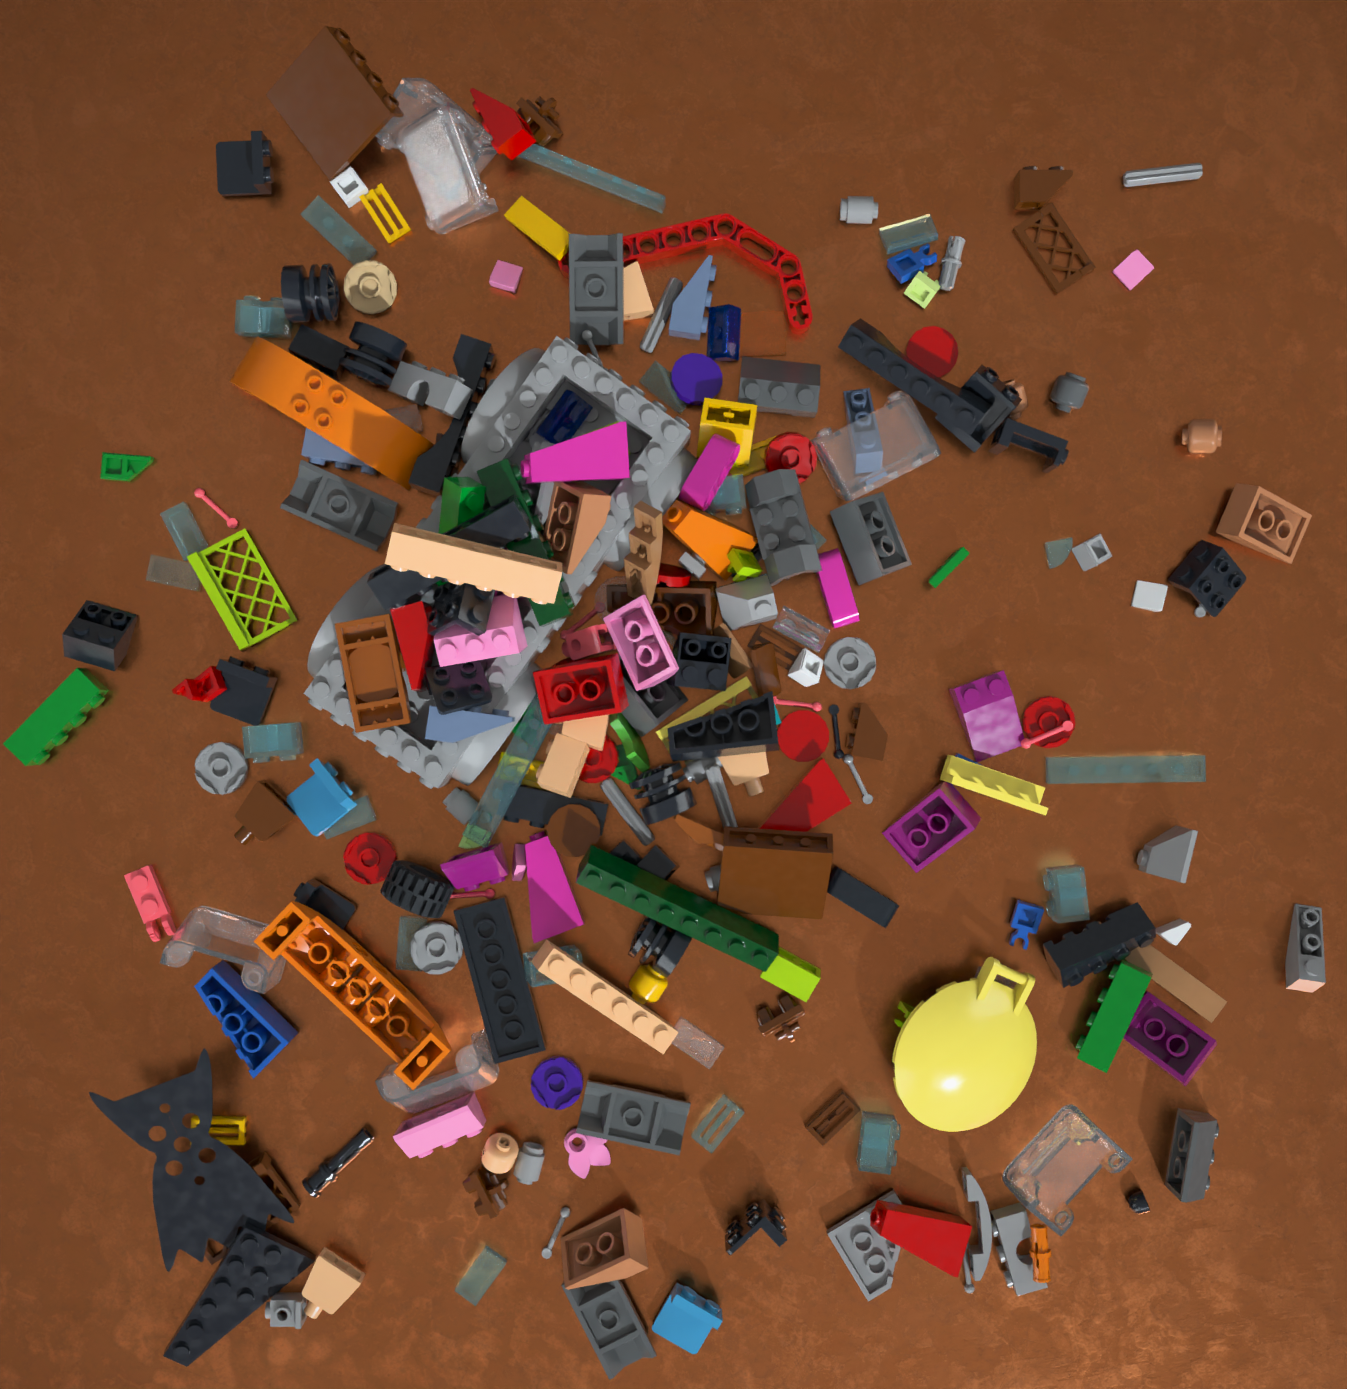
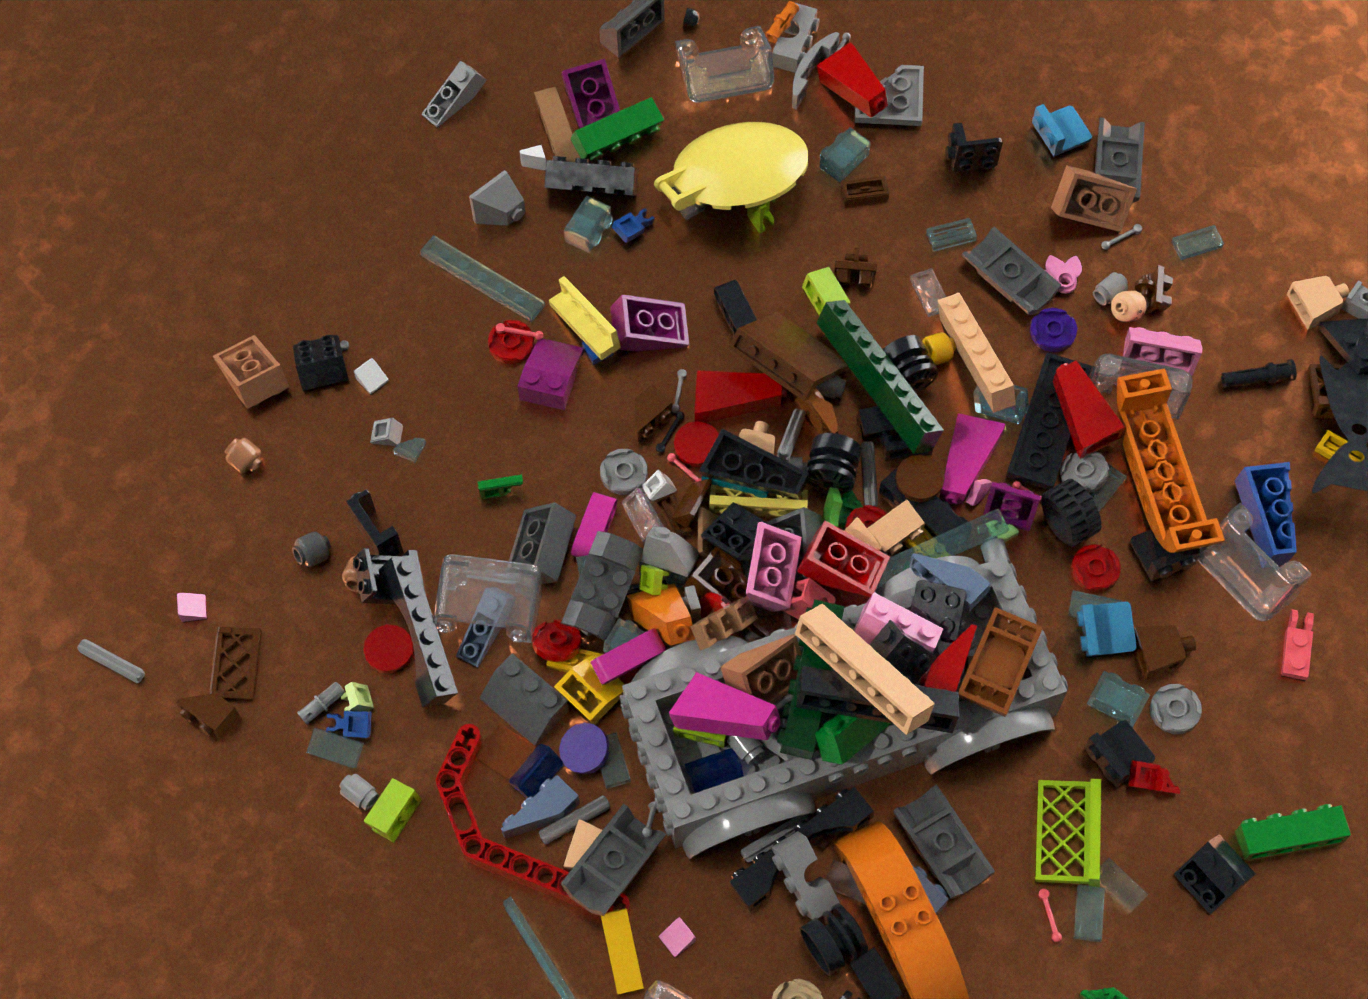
camera: 145 degrees left, 25 degrees down
none -> lime hinge [364,778,422,843]
none -> red slope [1053,360,1125,459]

